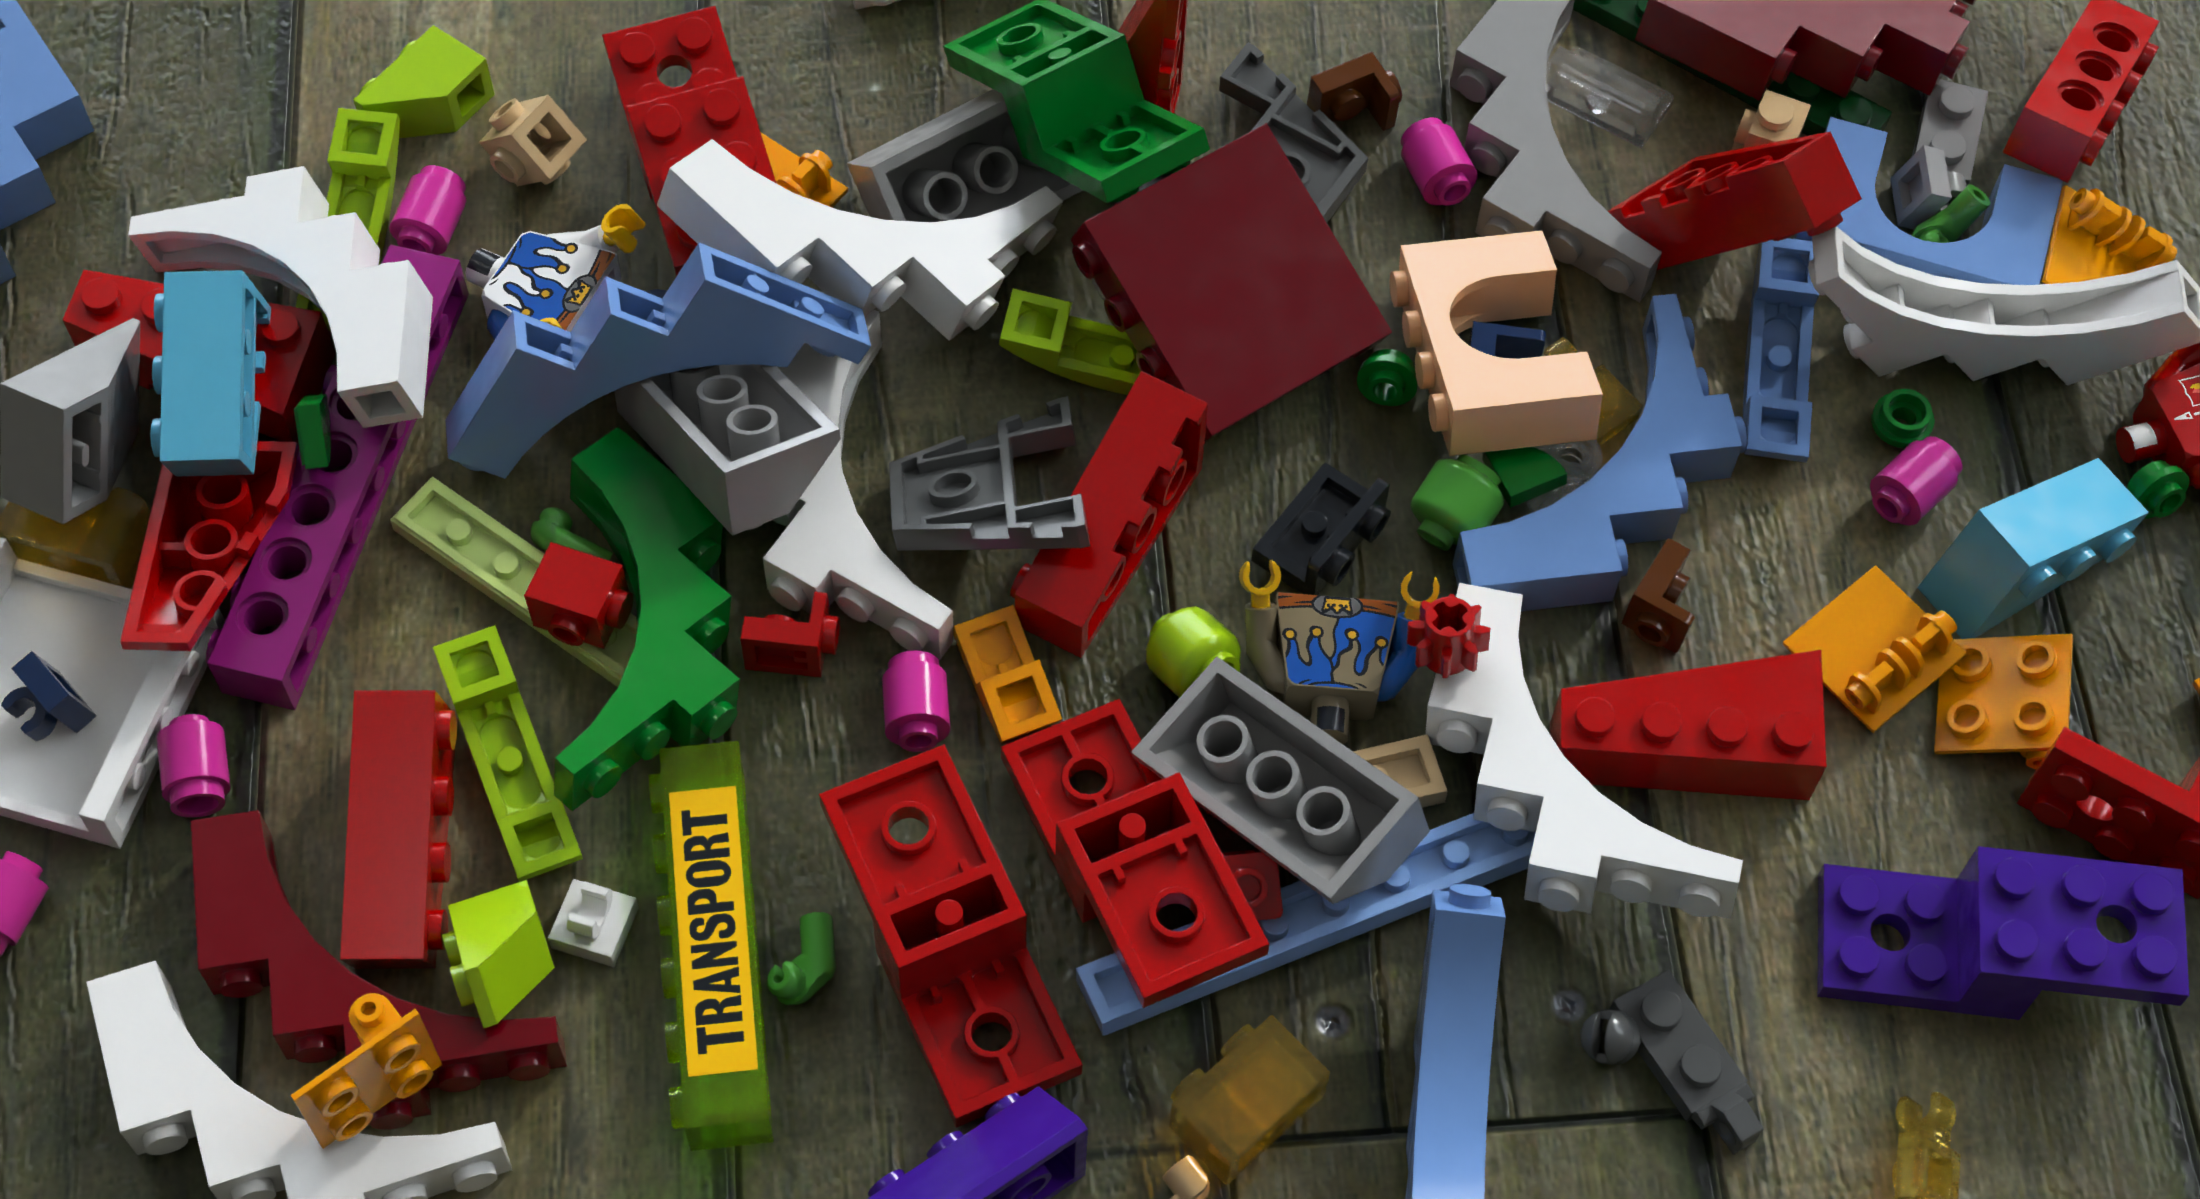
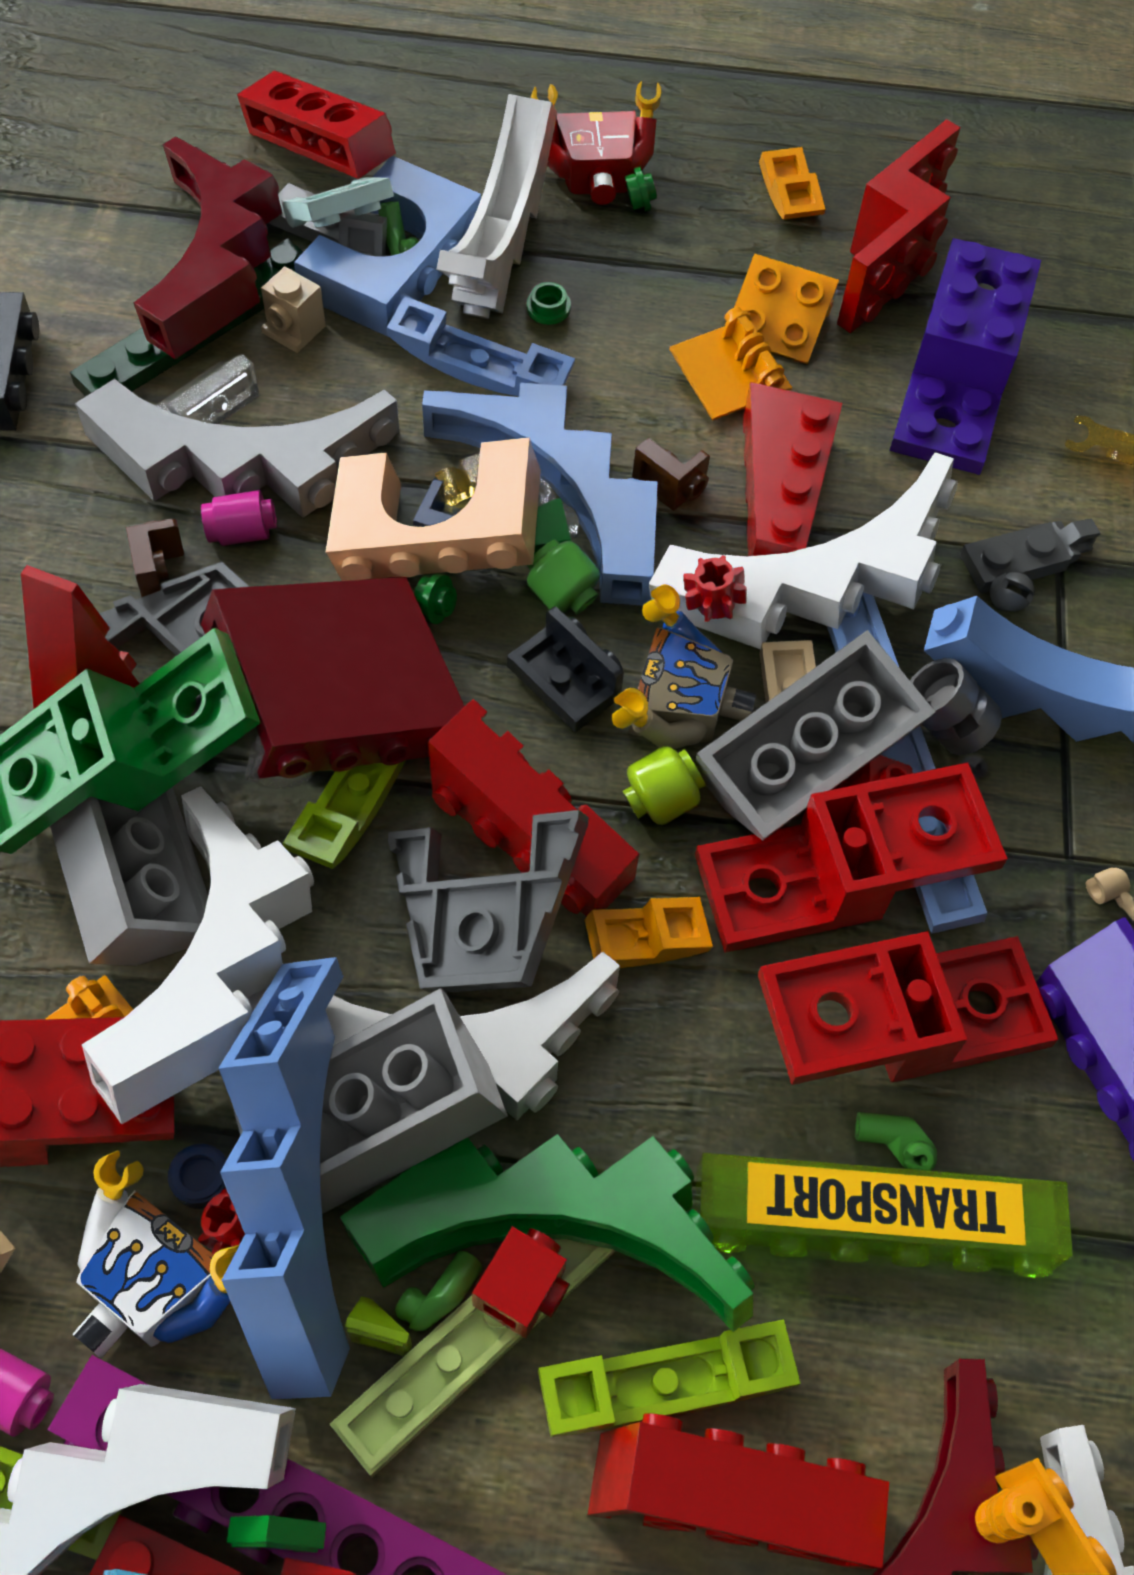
camera: 80 degrees left, 0 degrees up
lime slope [442,880,555,1028] -> none
white tile [548,879,639,967] -> none
red bracket [740,592,840,677] -> none
dark pink brick [882,650,950,752] -> none
clear yellow brick [1169,1014,1330,1186] -> none
red wedge [1608,131,1862,270] -> none
dark pink brick [1870,436,1962,526] -> none
medium azure wedge [1917,458,2149,639] -> none
light orange hinge [2041,185,2177,284] -> none
none -> light aqua plate [283,177,394,228]
none -> lime slope [345,1296,412,1356]
none -> flat silver wheel [910,658,1002,755]

